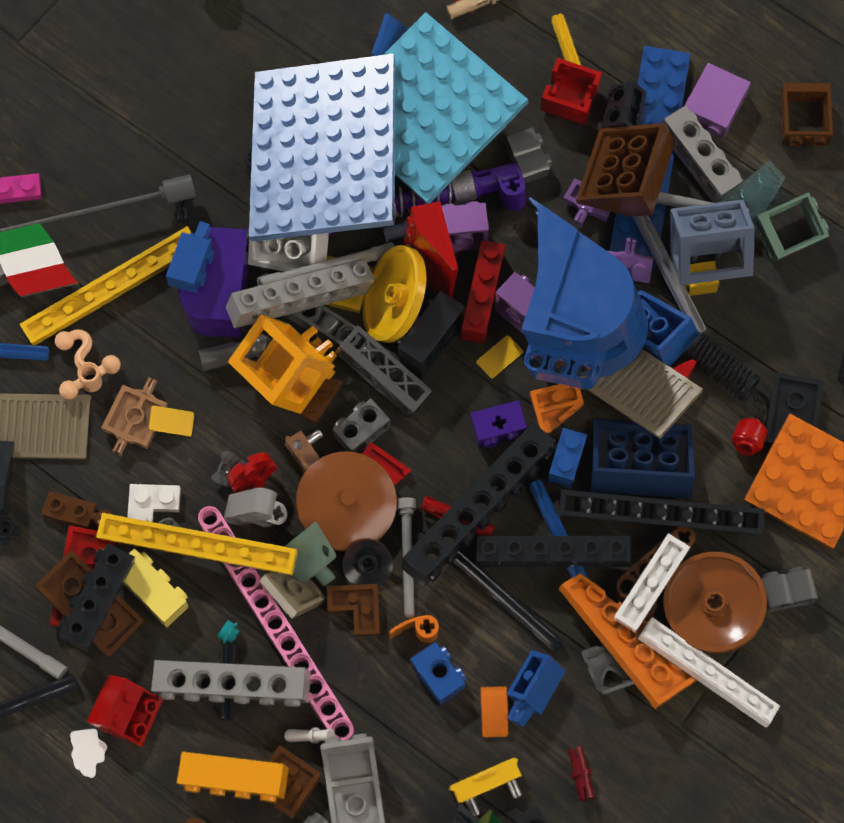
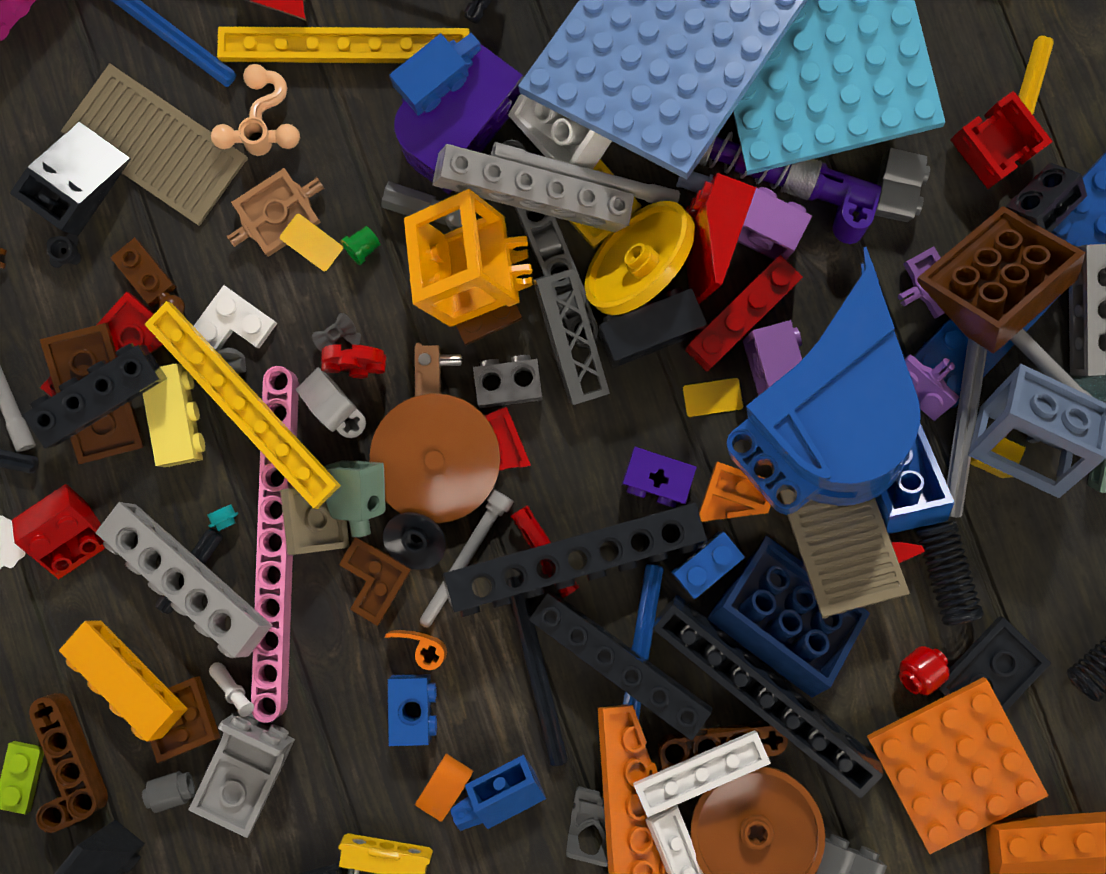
camera: 35 degrees right, 15 degrees up
none -> green piece [341,226,381,265]

